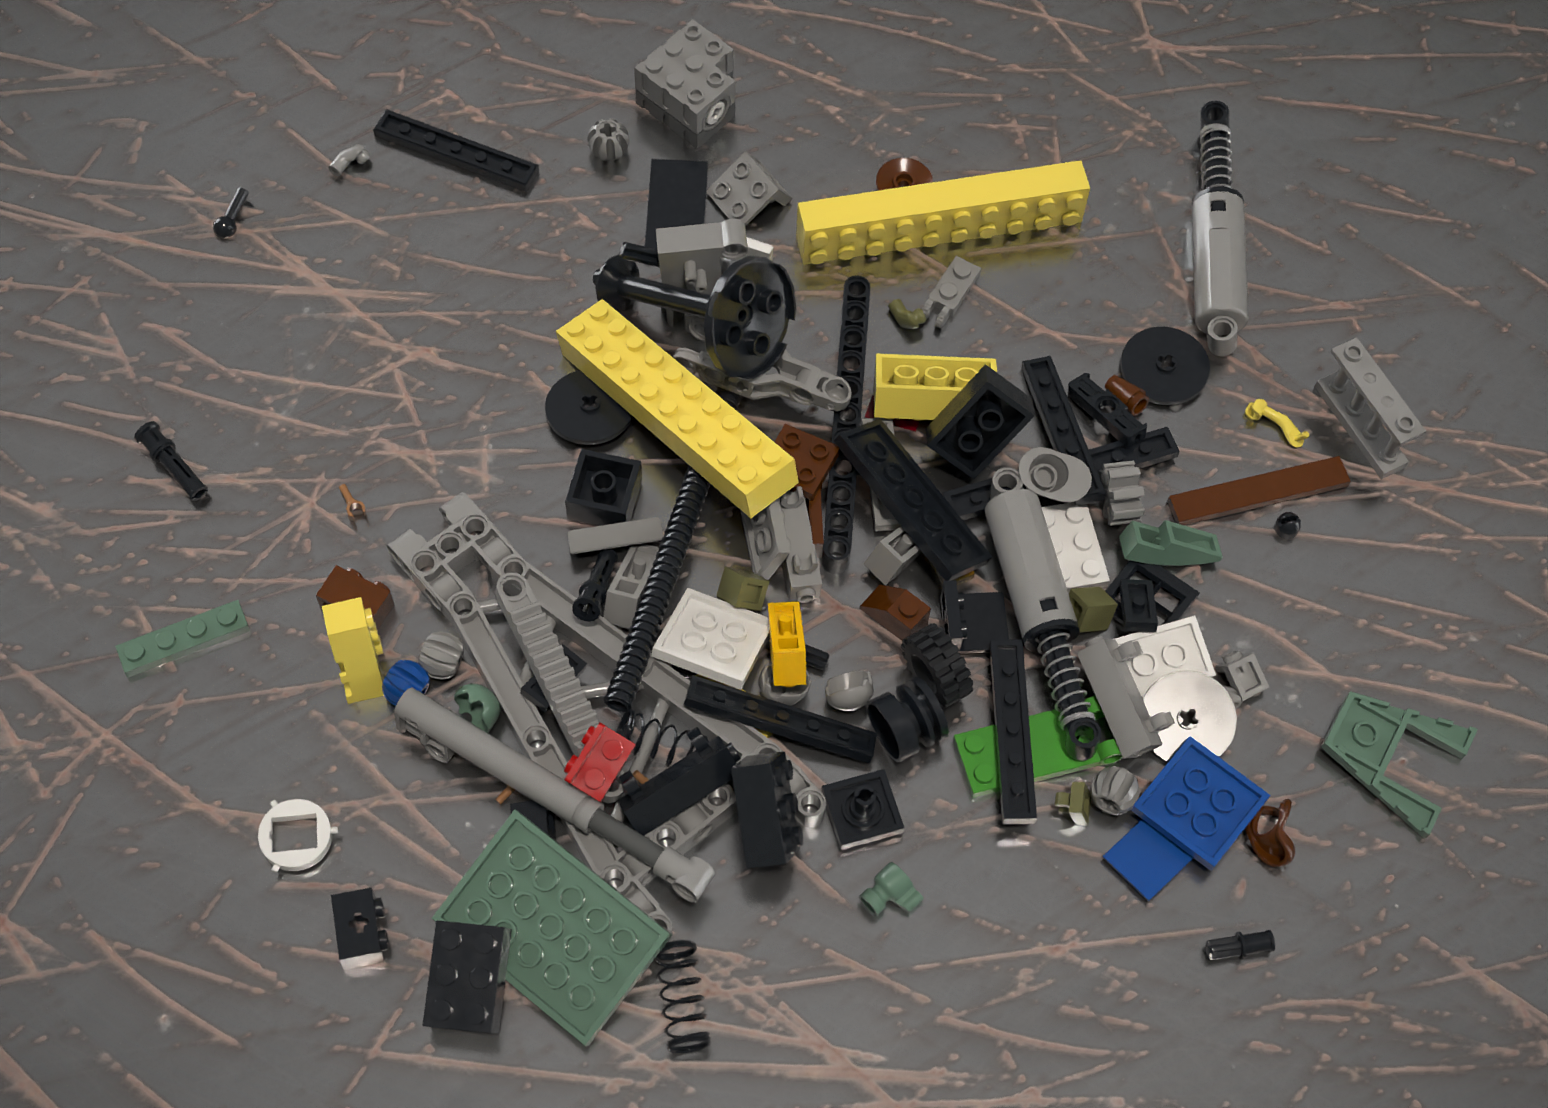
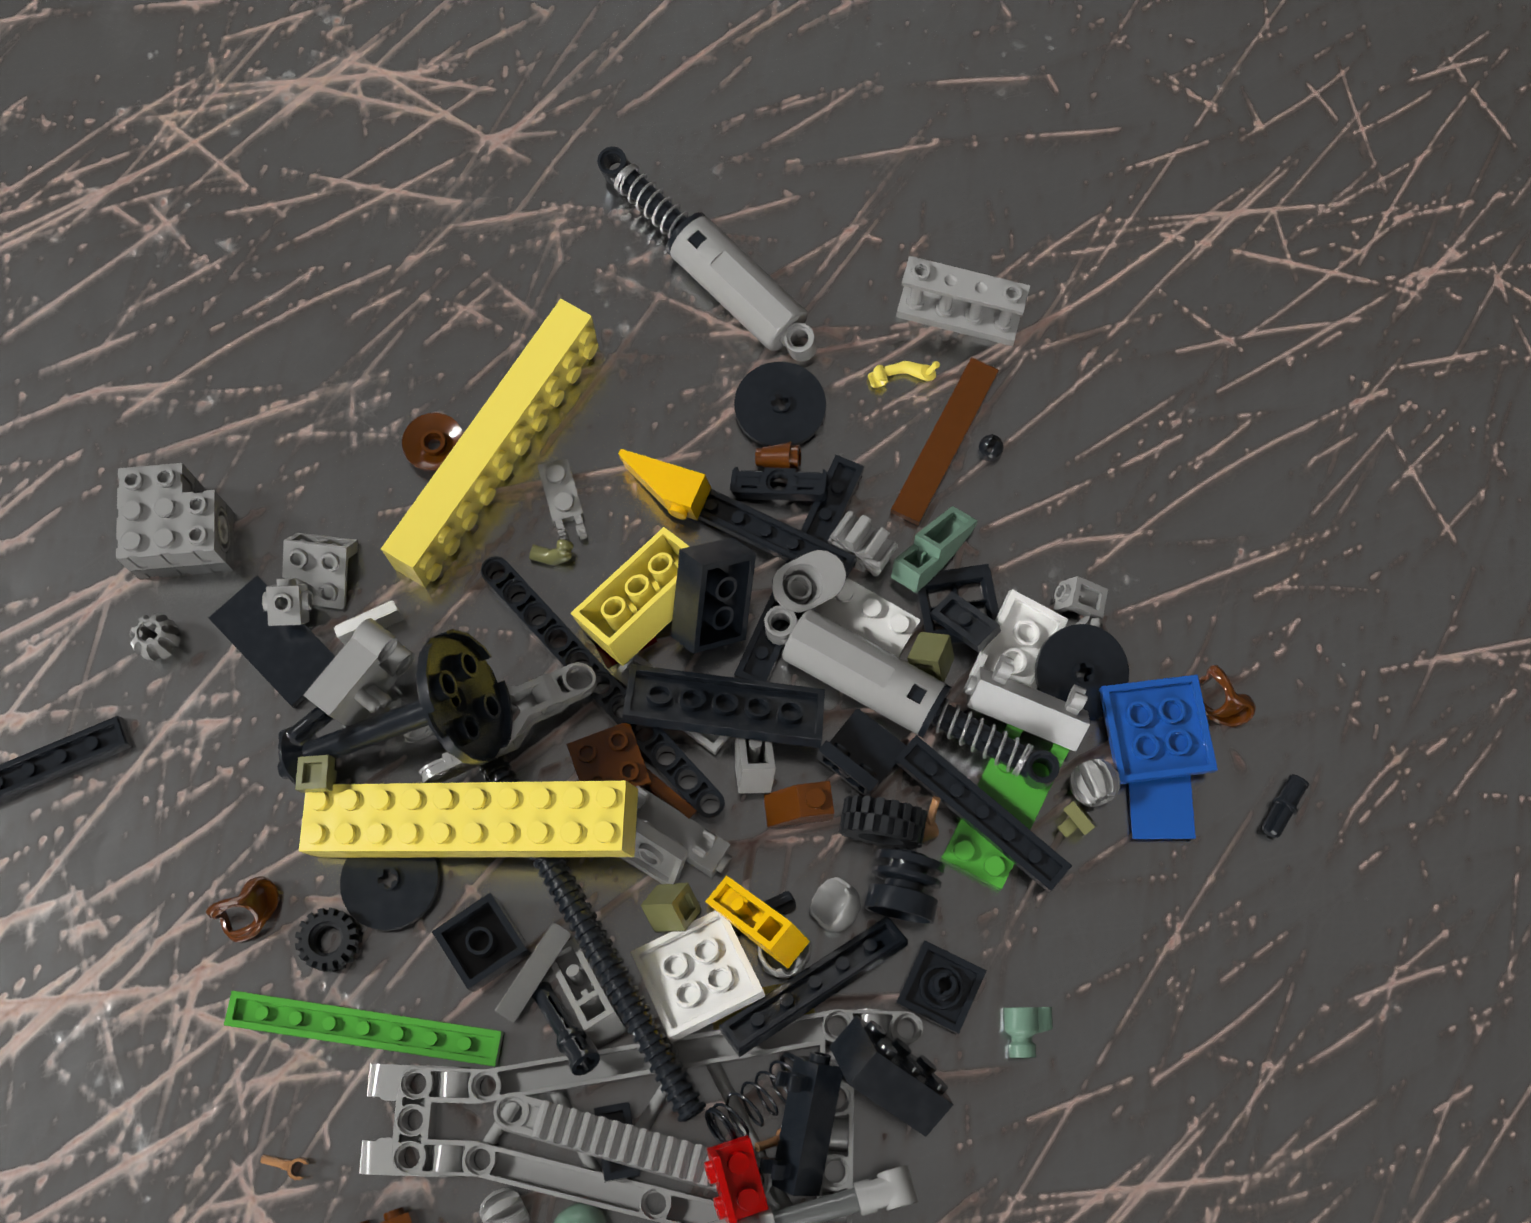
camera: 45 degrees left, 10 degrees up
sand green wing [1321,691,1478,838] -> none
none -> reddish brown piece [206,876,278,942]
none -> bright green plate [224,990,504,1067]
none -> light grey brick [262,578,313,626]
none -> olive tile [295,755,337,793]
none -> black tyre [295,908,362,972]
none -> yellow slope [618,449,711,520]
none -> medium nougat hand [923,796,941,842]

